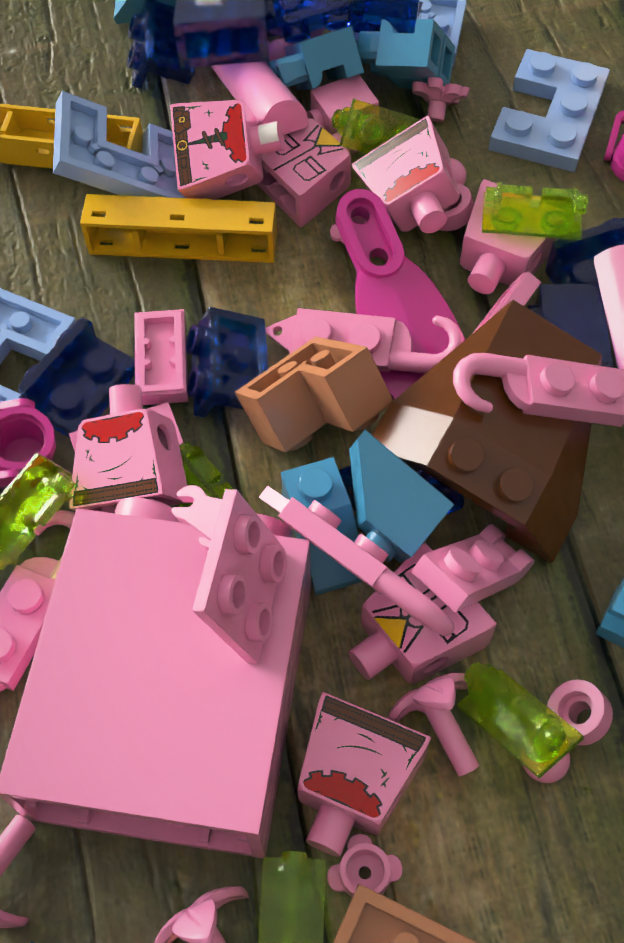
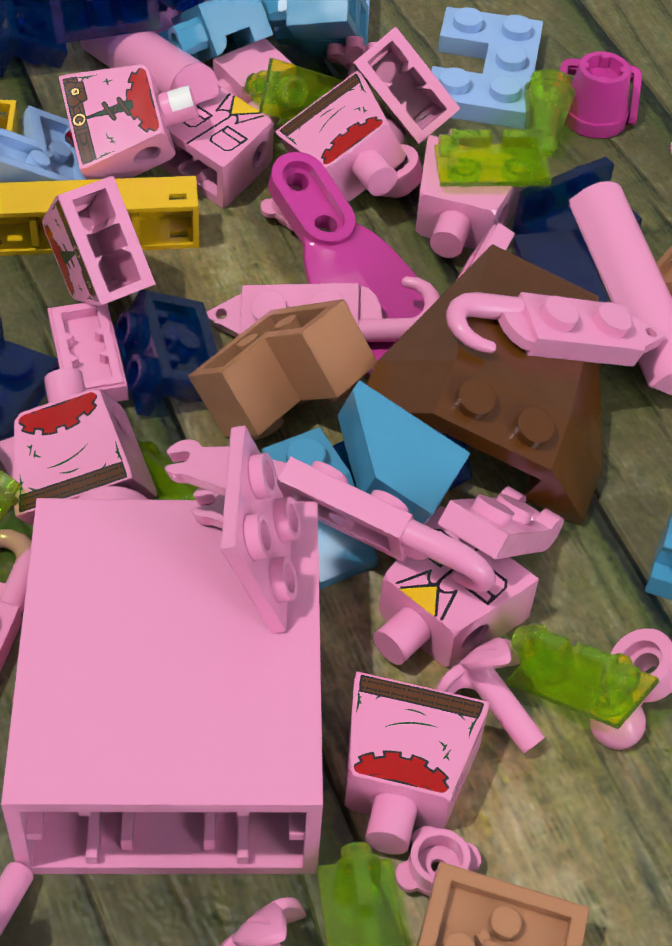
camera: 15 degrees left, 10 degrees down
none -> bright pink torso [42,176,155,306]
none -> bright pink torso [353,27,461,144]
none -> clear neon green cone [524,69,576,153]

